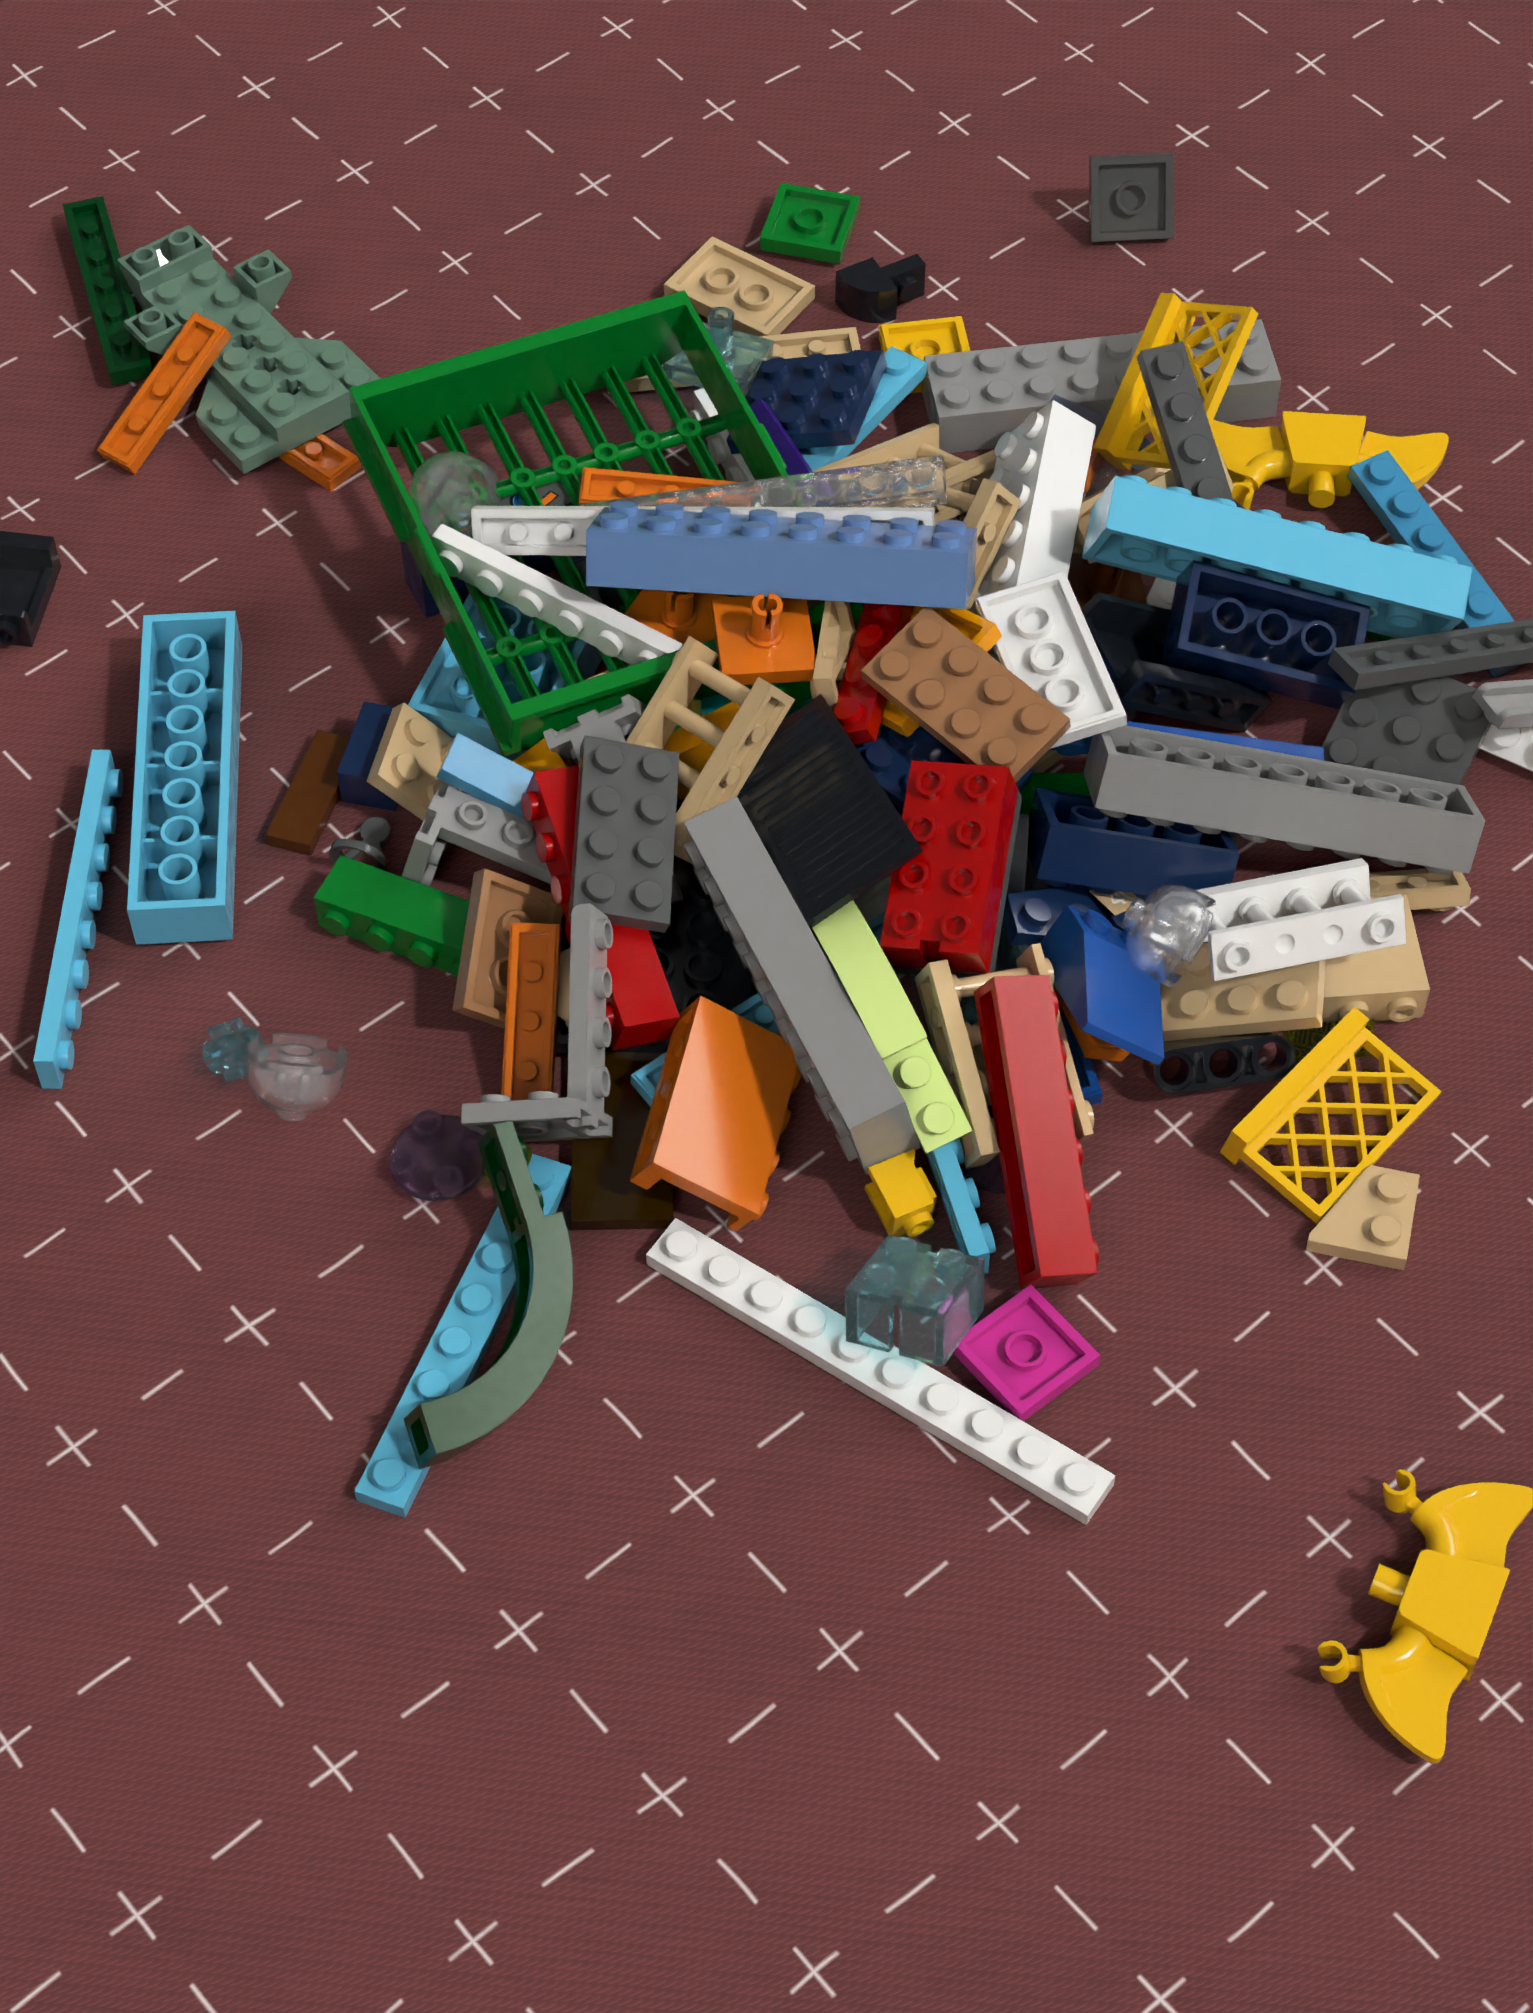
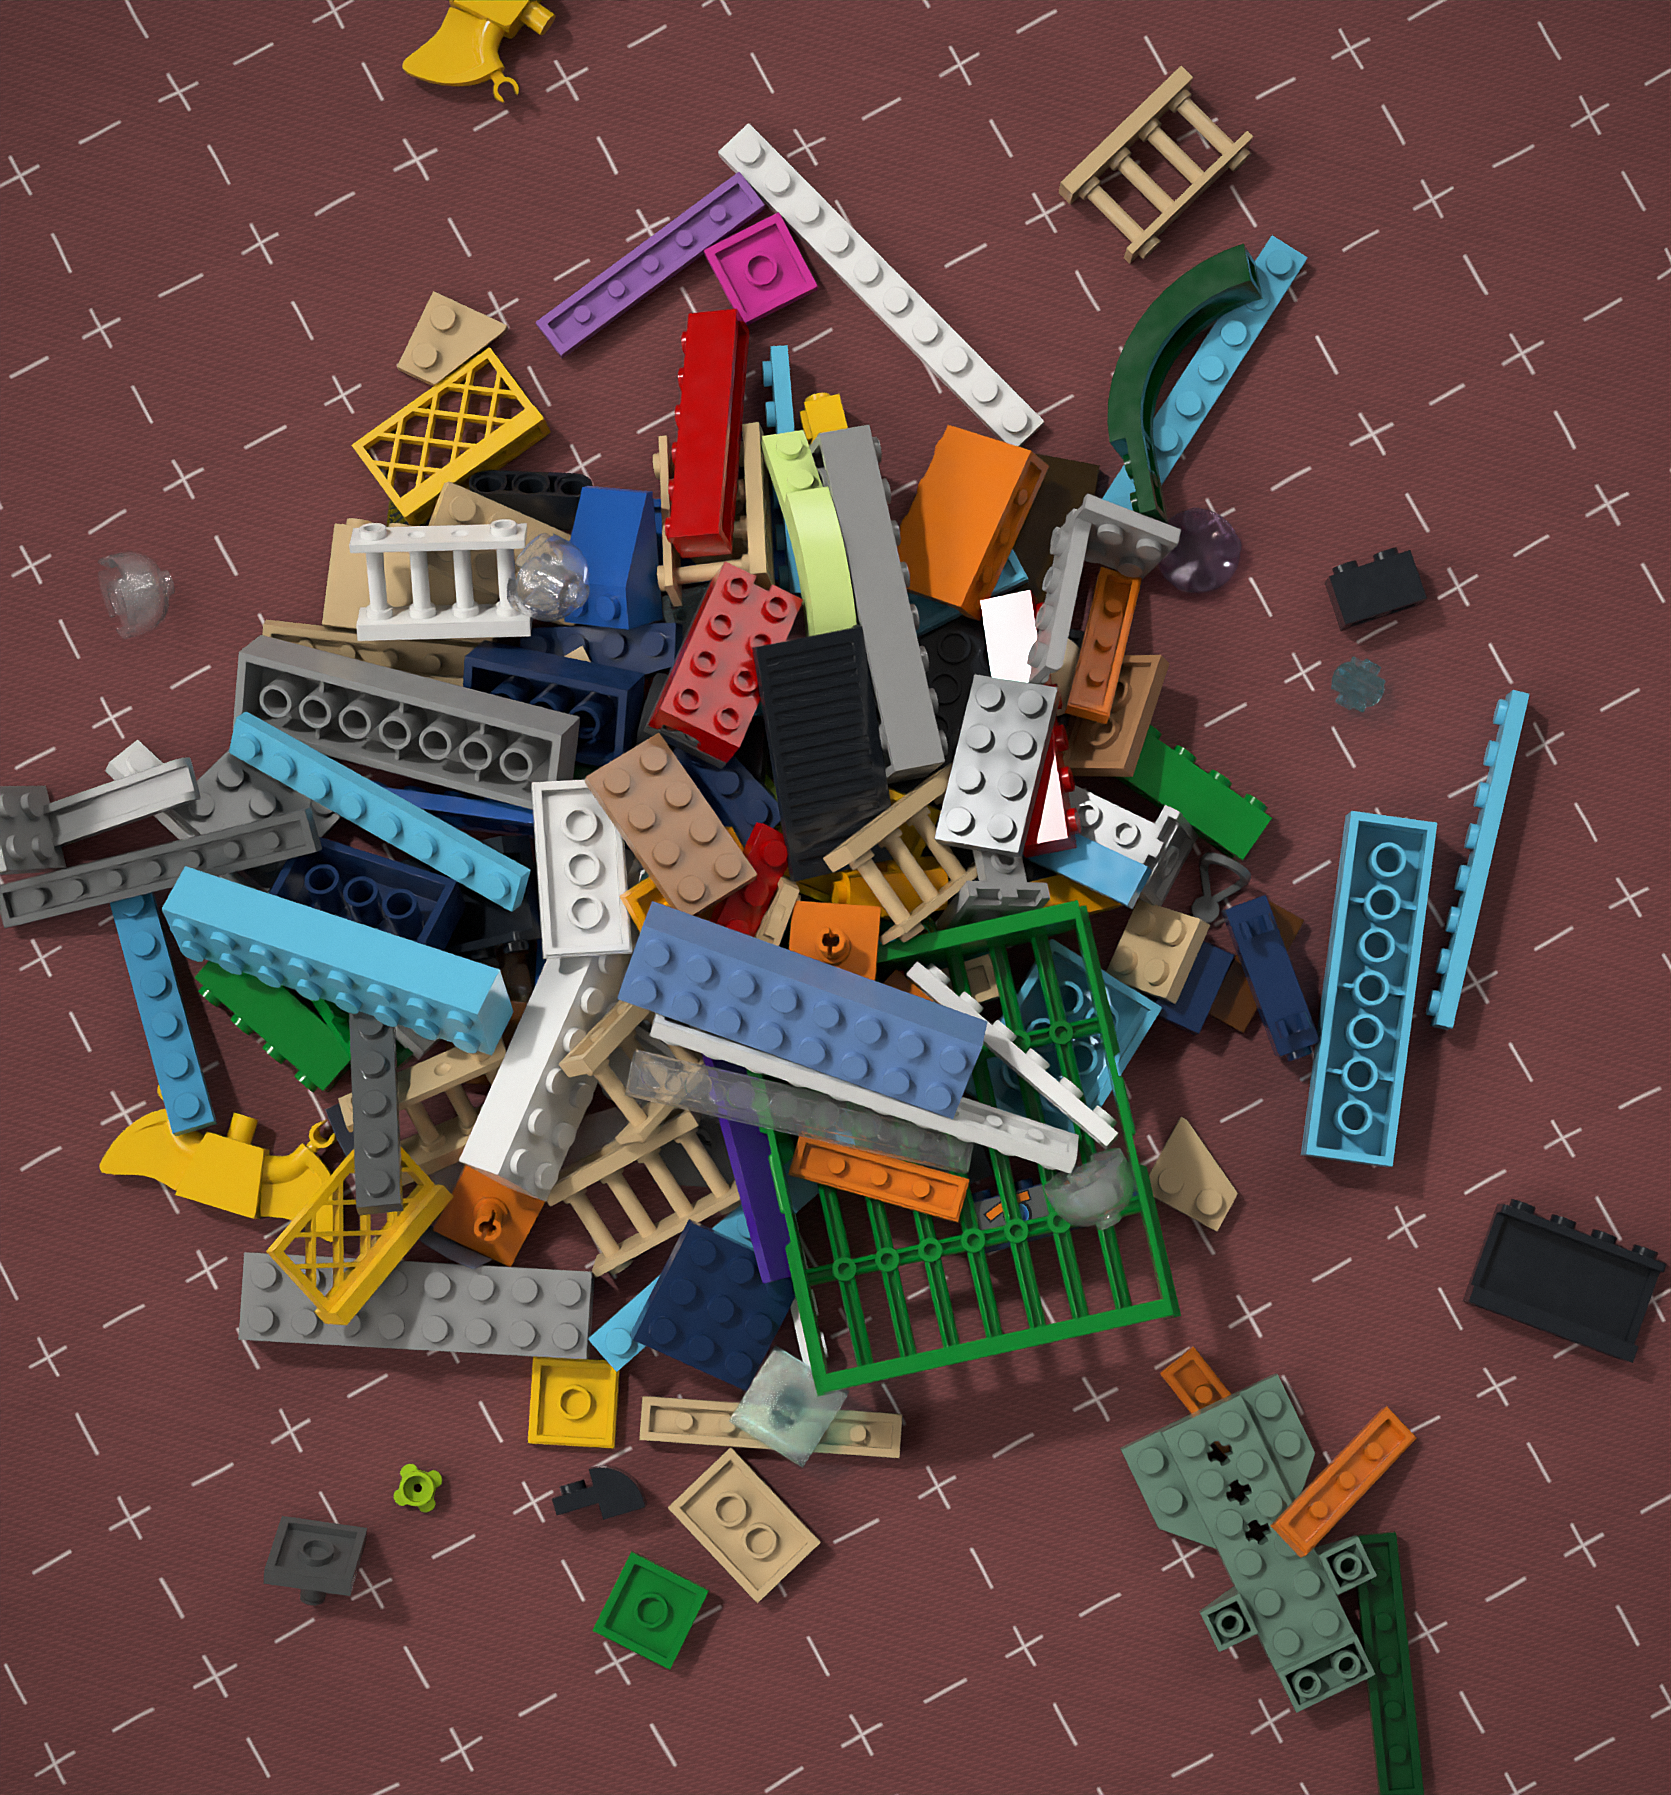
camera: 165 degrees left, 30 degrees up
clear cylinder [246,1033,348,1121] -> none
clear light blue piece [845,1235,985,1367] -> none
none -> medium azure plate [229,711,530,912]
none -> lime plate [394,1464,442,1512]
none -> medium lavender plate [536,172,765,359]
none -> tan fence [1059,66,1253,264]
none -> tan wing [1149,1117,1238,1232]
none -> dark blue brick [1221,895,1320,1061]
none -> black brick [1325,547,1427,631]

